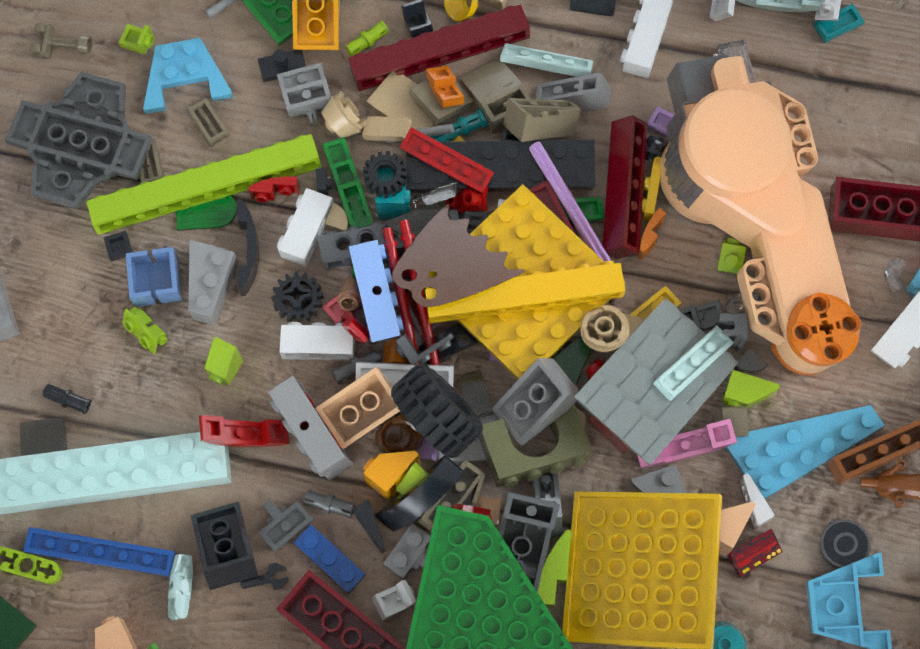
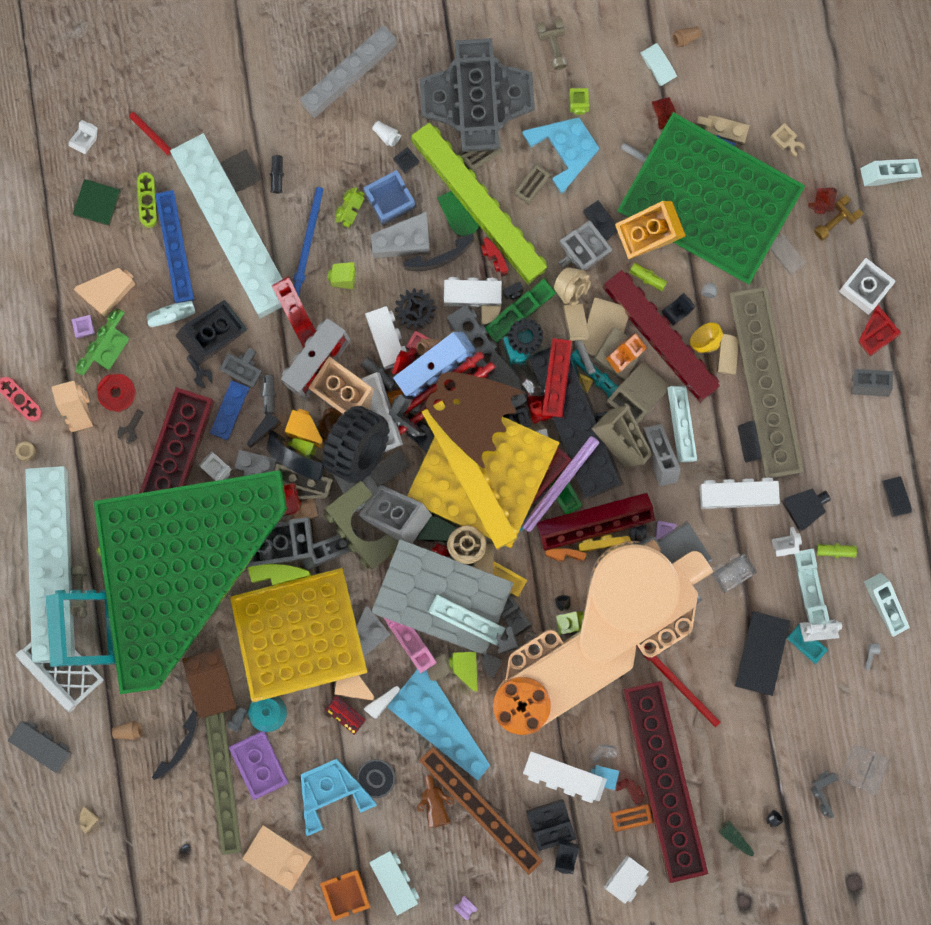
camera: 65 degrees right, 10 degrees up
none -> blue bar [293,187,324,297]
none -> white cone [372,121,401,147]
none -> black hinge [555,595,571,611]
none -> red bar [636,645,721,728]
none -> black tile [734,611,790,696]

